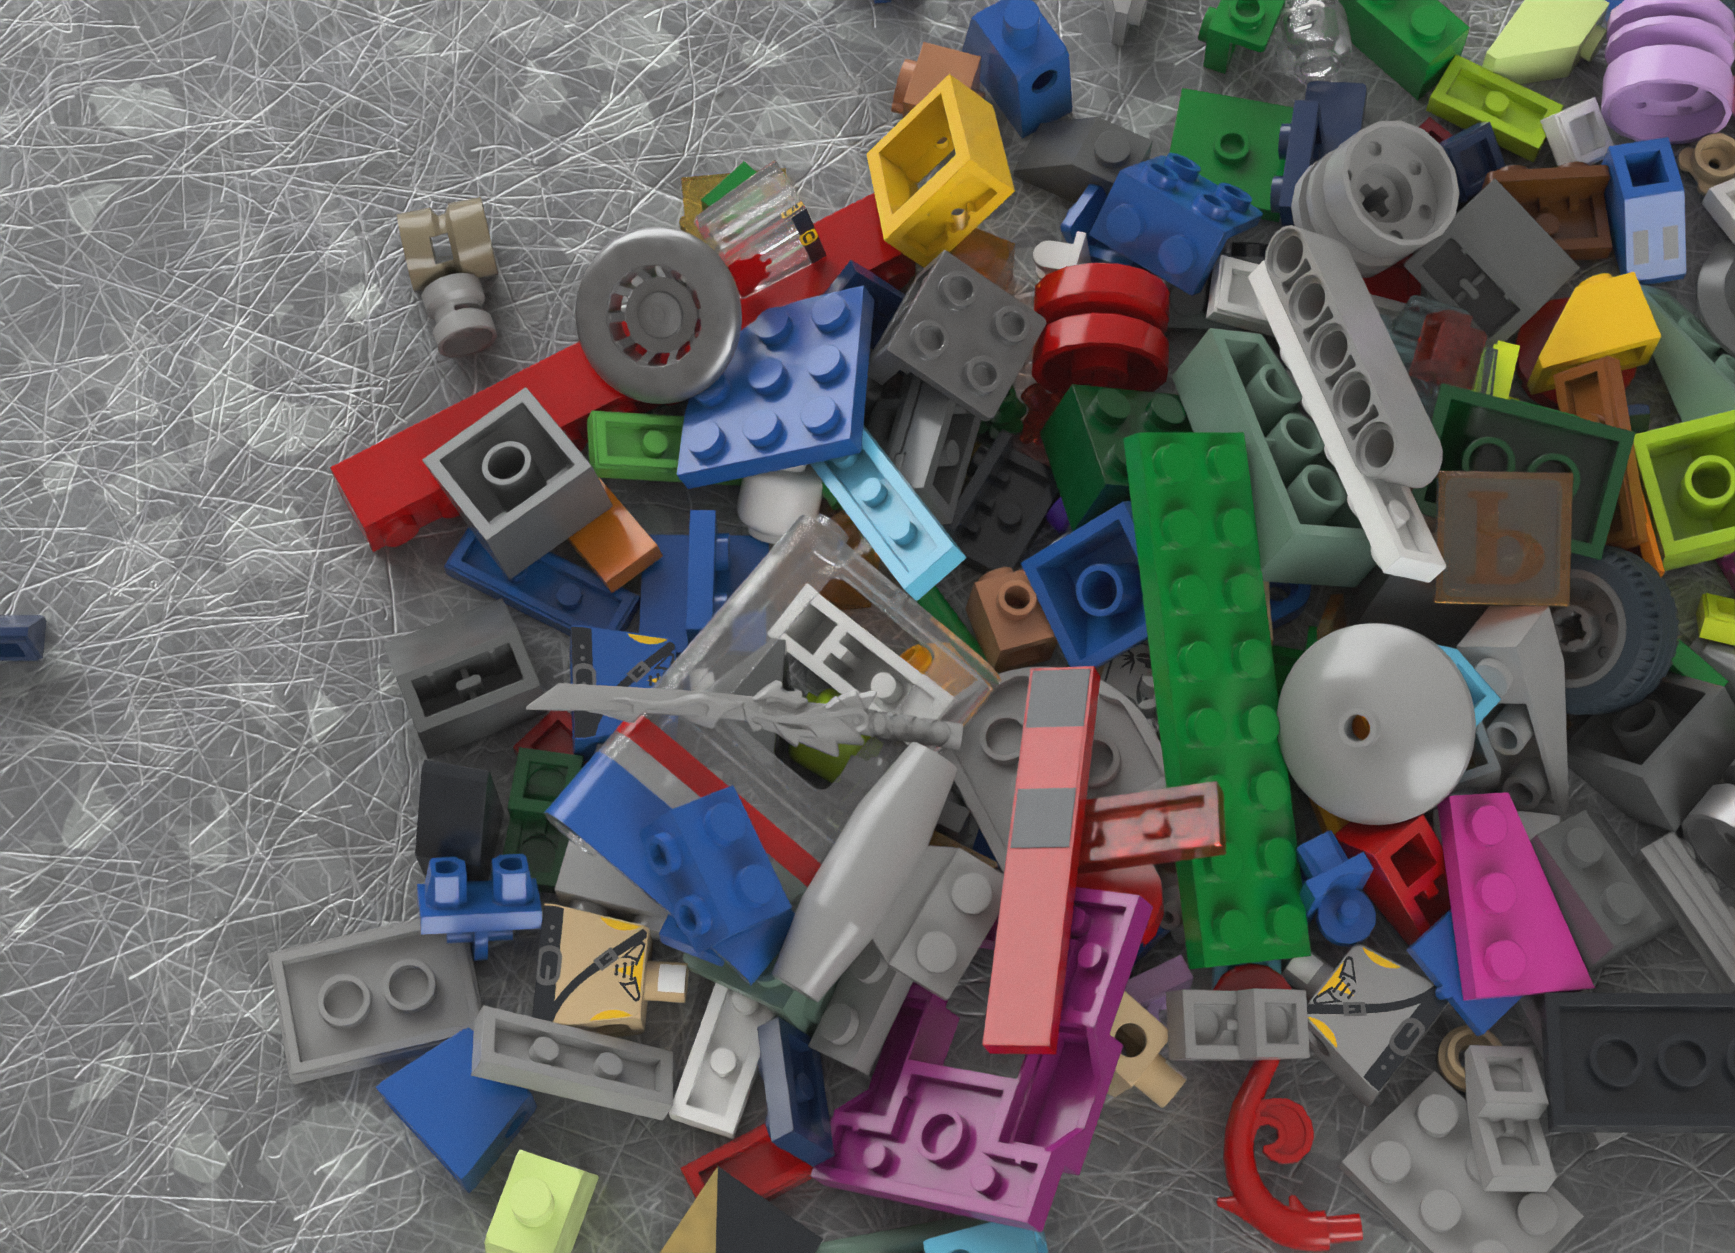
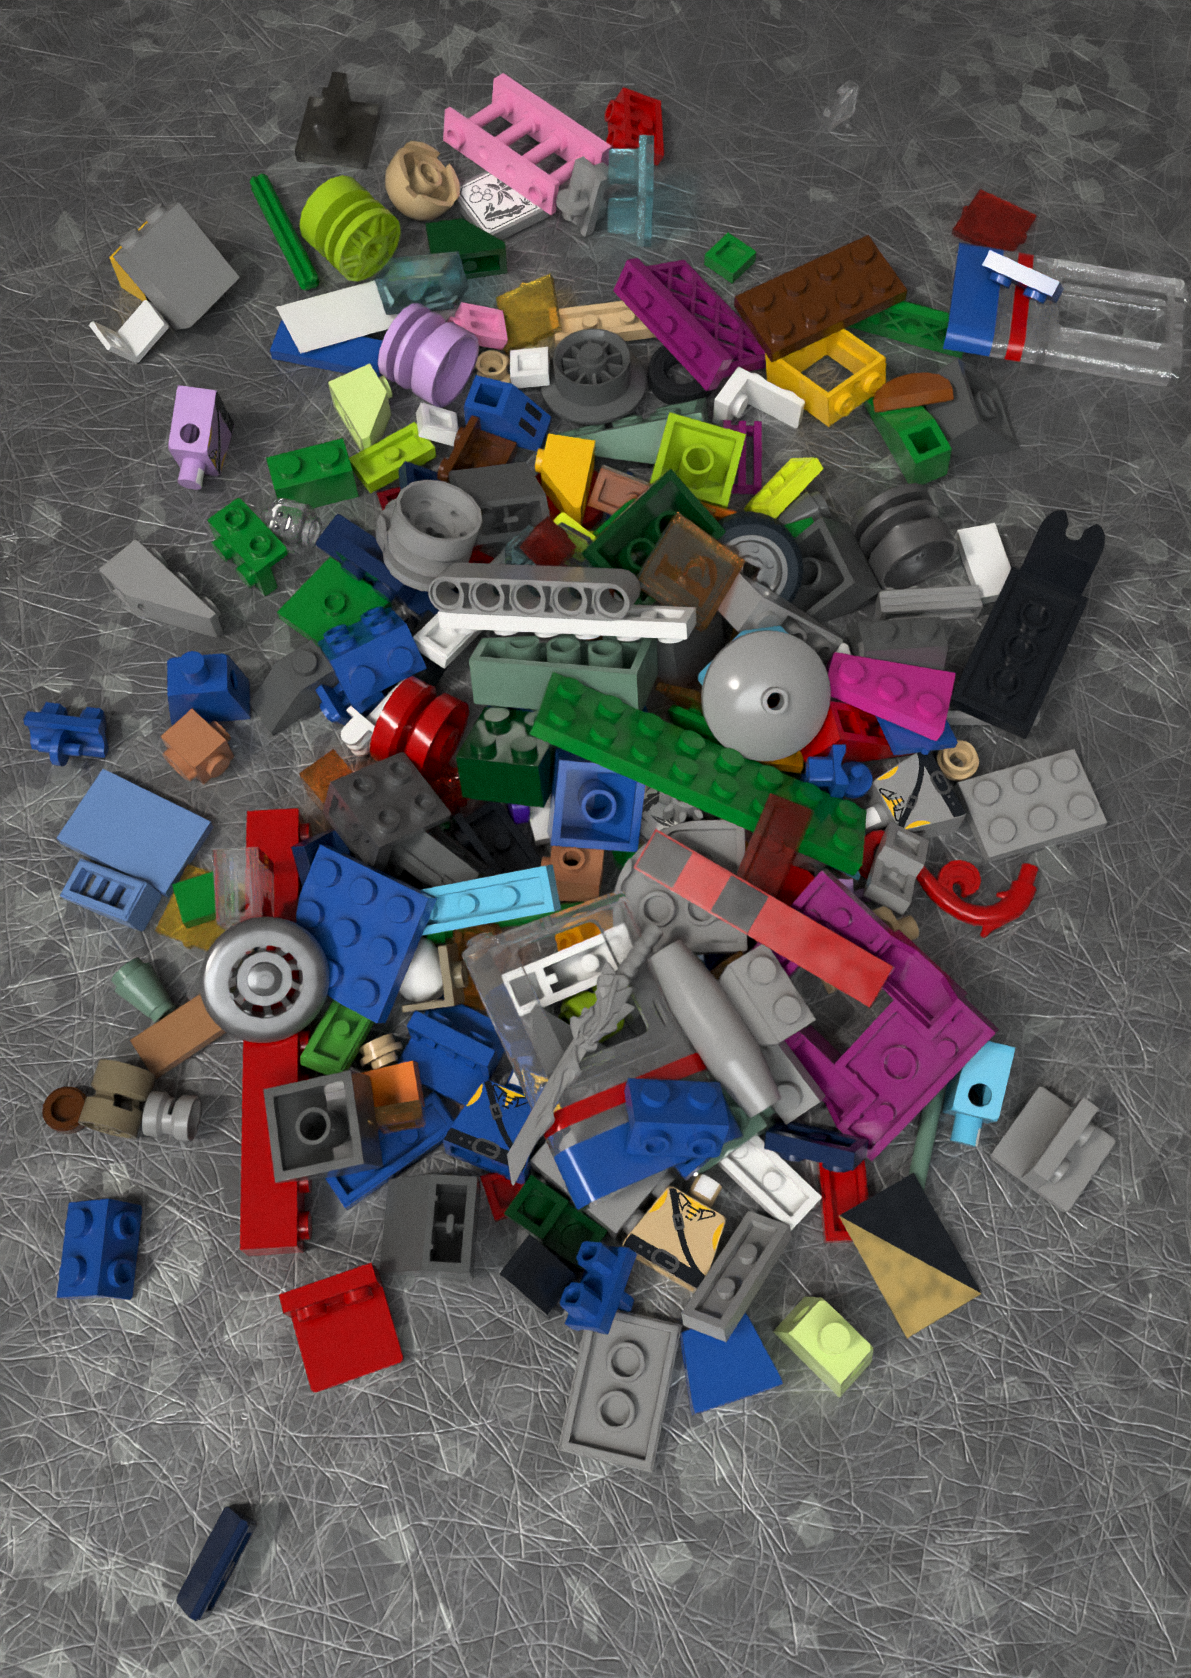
camera: 65 degrees left, 0 degrees up
yellow window [866,74,1015,268] -> none
light grey slope [1465,1045,1557,1192] -> none
none -> reddish brown tile [42,1086,87,1134]
none -> medium blue tile [56,769,214,898]
none -> blue bracket [57,1199,142,1300]
none -> medium blue slope [60,858,162,932]
none -> sand green cone [111,957,176,1023]
none -> medium nougat tile [130,994,226,1079]
none -> red bracket [279,1262,404,1393]
none -> tan plate [359,1033,403,1070]
none -> clear orange tile [374,1100,427,1134]
none -> dark tan bracket [402,943,468,1012]

